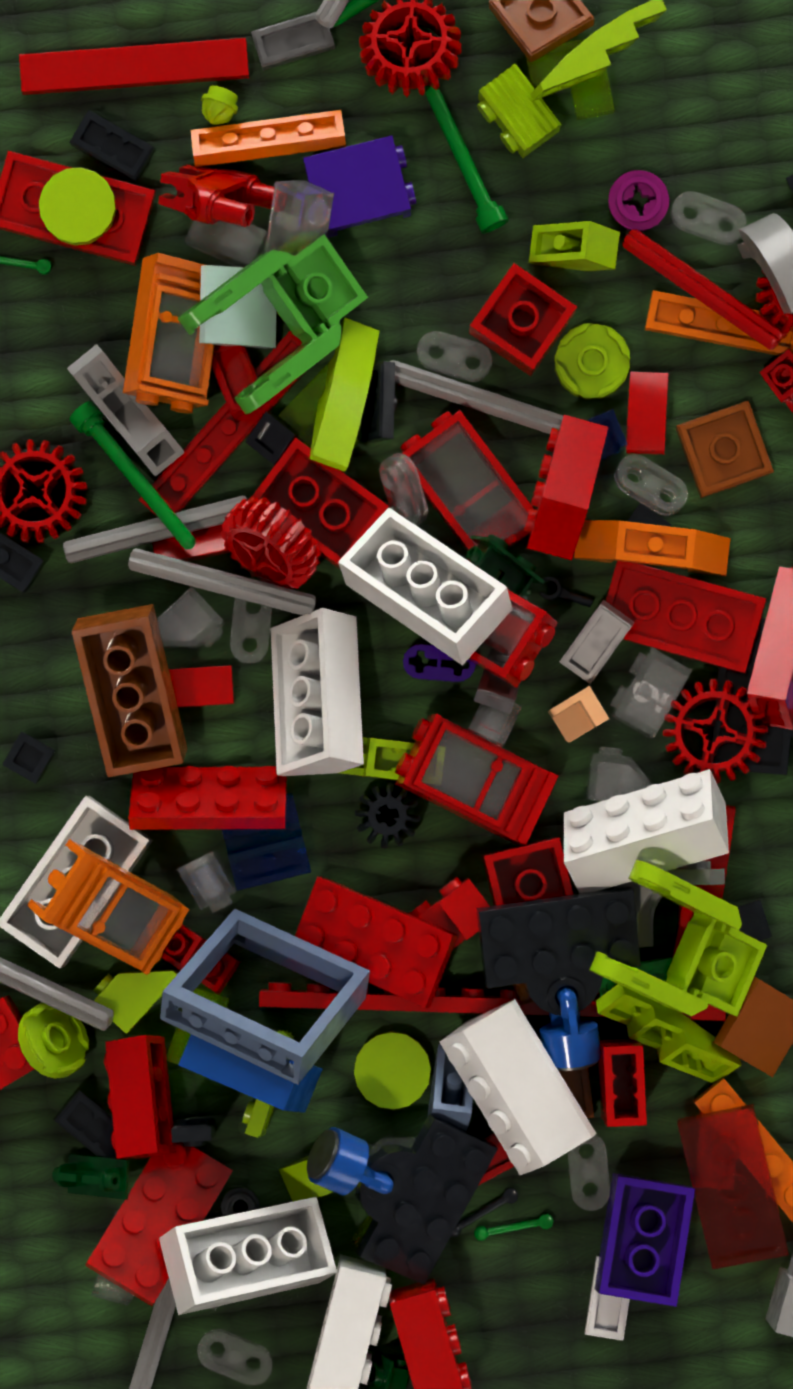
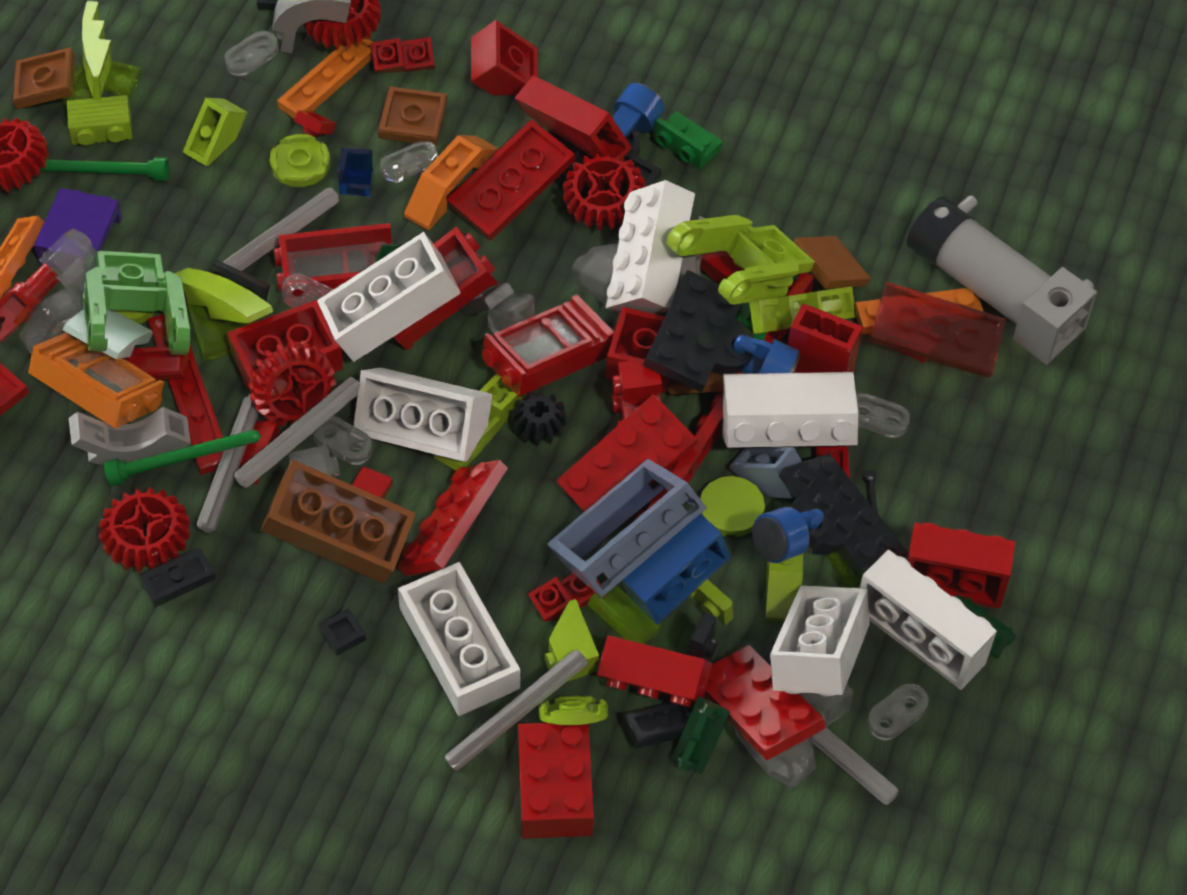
camera: 65 degrees left, 30 degrees down
orange door [27,839,190,975] -> none
clear slope [177,851,237,913] -> none
clear blue slope [222,793,311,891] -> none
black plate [245,411,300,465] -> none
dark purple beam [403,644,476,682] -> none
clear plate [417,331,492,382] -> none
red brick [469,263,577,376] -> none
green hinge [474,1213,554,1241] -> none
red brick [523,415,608,560] -> none
light nougat panel [548,686,609,743] -> none
flat silver tile [559,600,635,684] -> none
white tile [584,1256,630,1341] -> none
dark purple brick [594,1173,695,1307] -> none
magenta gear [608,170,669,232] -> none
clear brick [610,648,692,739] -> none
red axle [623,229,784,350] -> none
red slope [626,372,669,455] -> none
none -> red plate [294,110,336,137]

